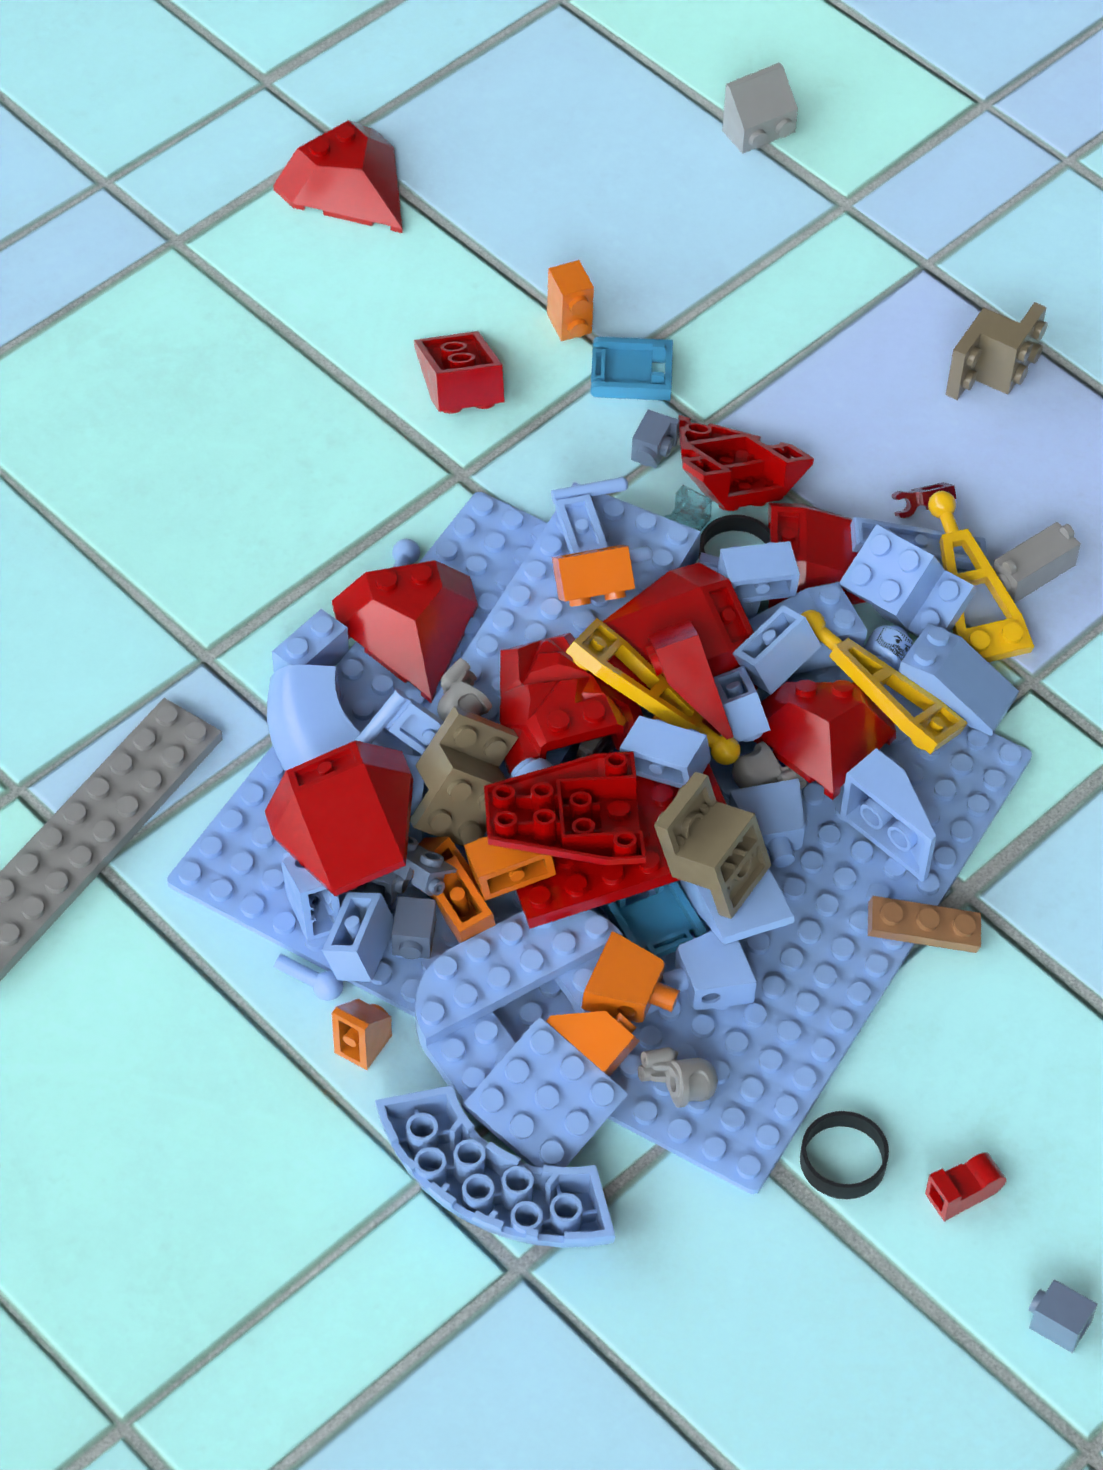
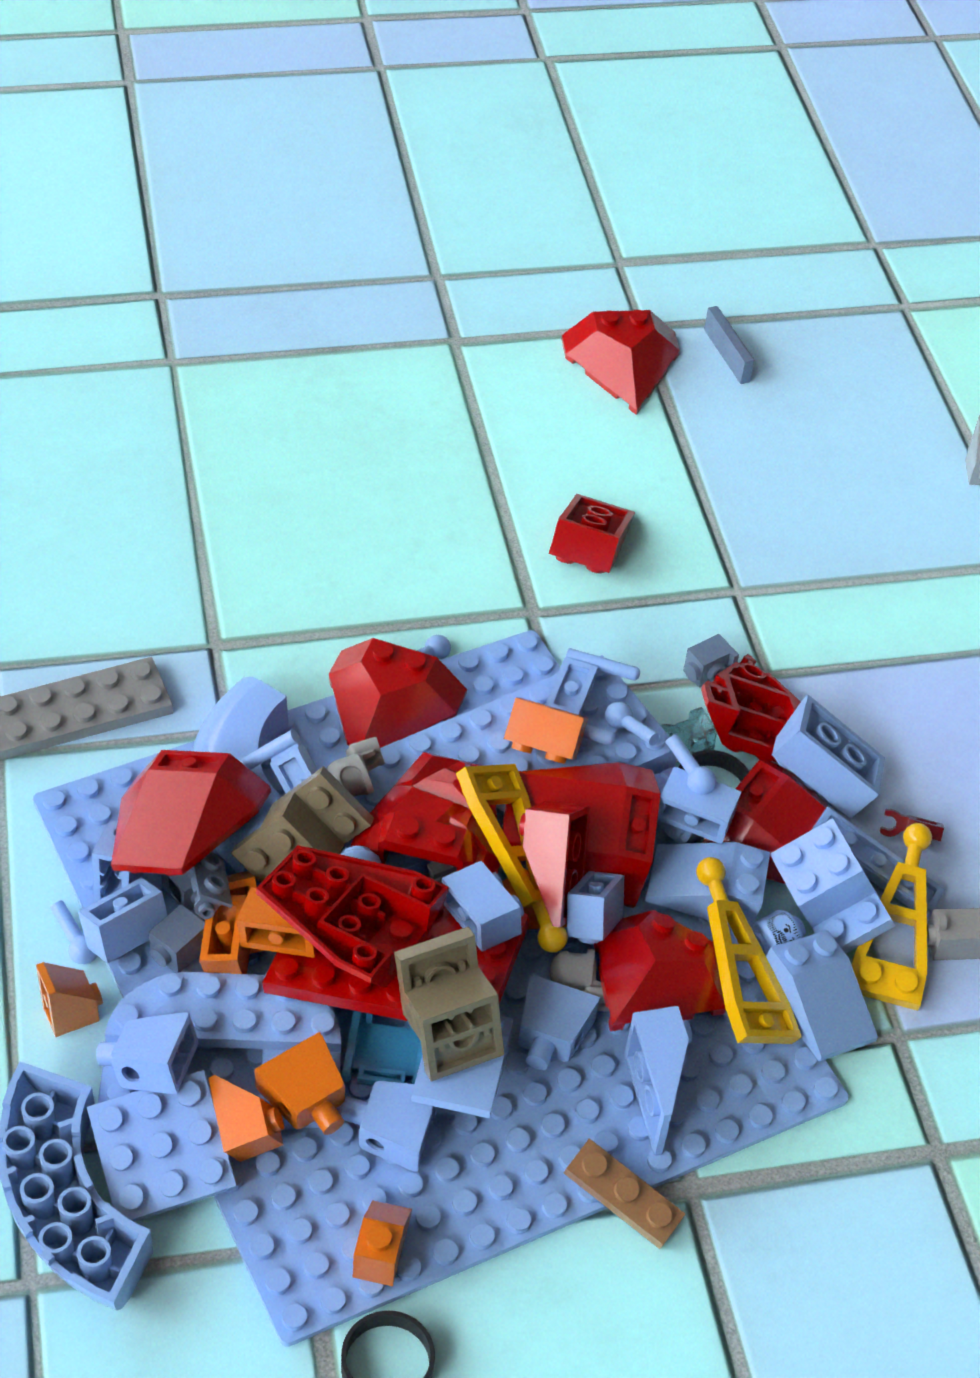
camera: 30 degrees right, 5 degrees down
light blue brick [272,609,349,672] -> none
orange brick [547,260,594,341] -> none
dark azure container [590,337,673,401] -> none
light grey piece [638,1047,718,1108] -> none
light blue brick [732,605,822,694] -> none
none -> light blue torso [96,1012,199,1094]
none -> orange slope [353,1200,412,1286]
none -> light blue bar [605,702,660,746]
none -> light blue bar [665,734,716,795]
none -> sand blue tile [704,306,754,384]
none -> light blue slope [772,695,885,819]

